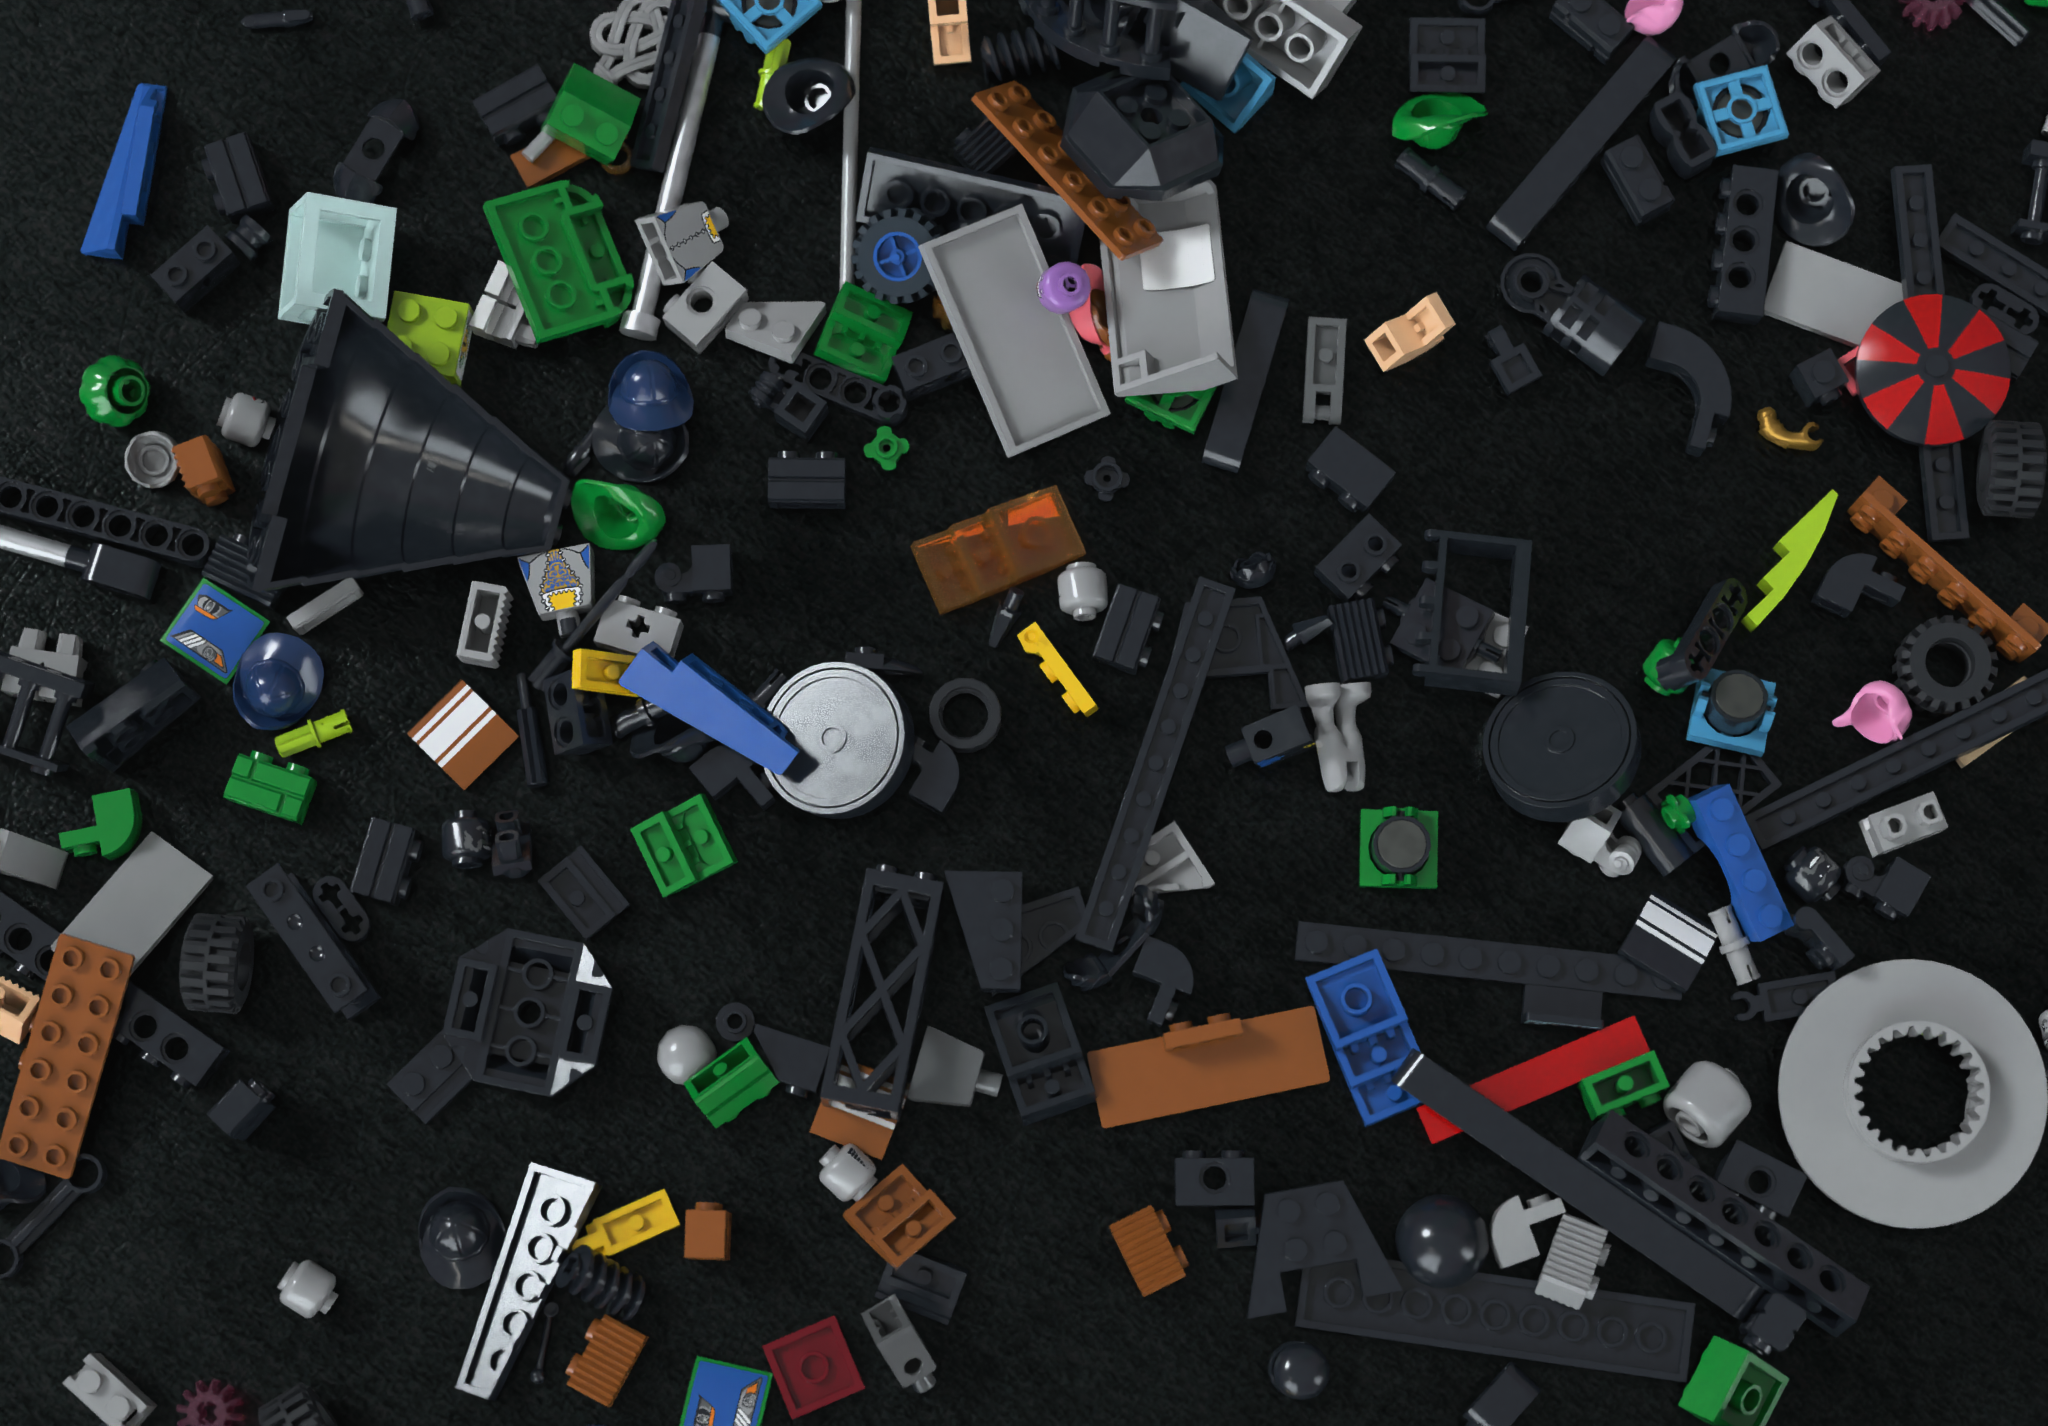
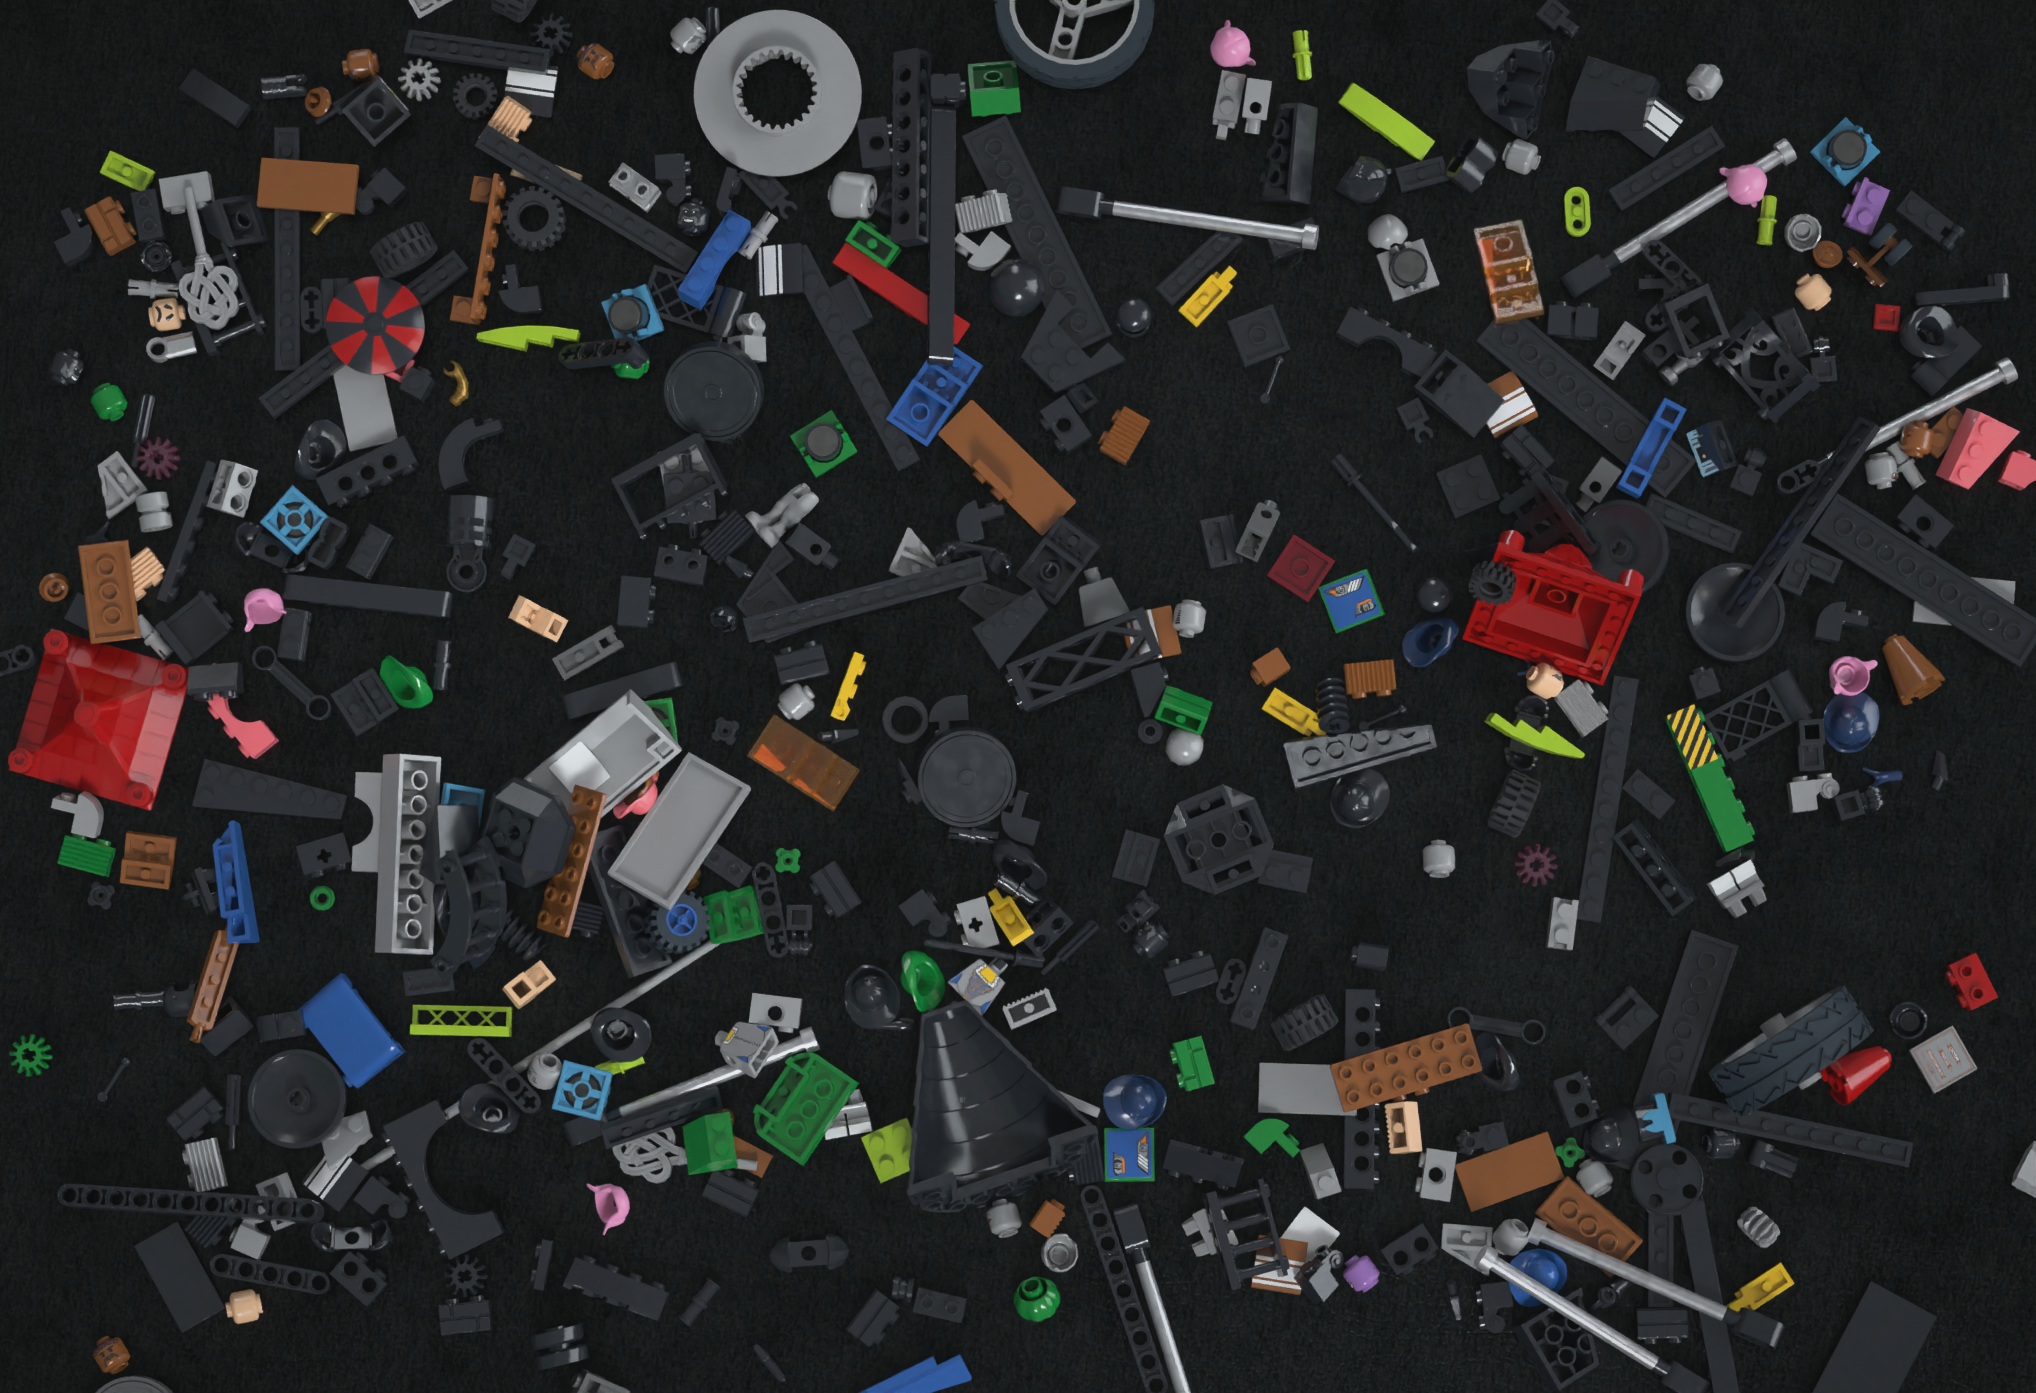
camera: 120 degrees left, 5 degrees up
lime axle [275,709,353,757] -> none
light aqua piece [278,192,397,324] -> none
slope [407,679,519,790] -> none
dark blue hat [608,350,694,431] -> none
wedge [619,641,800,775] -> none
green slope [630,794,738,897] -> none
light grey wing [725,301,827,364] -> none
dark orange slope [843,1163,956,1269] -> none
medium lavender head [1037,262,1091,314] -> none
green plate [1661,794,1696,834] -> none
bright pink hair [1832,680,1912,744] -> none

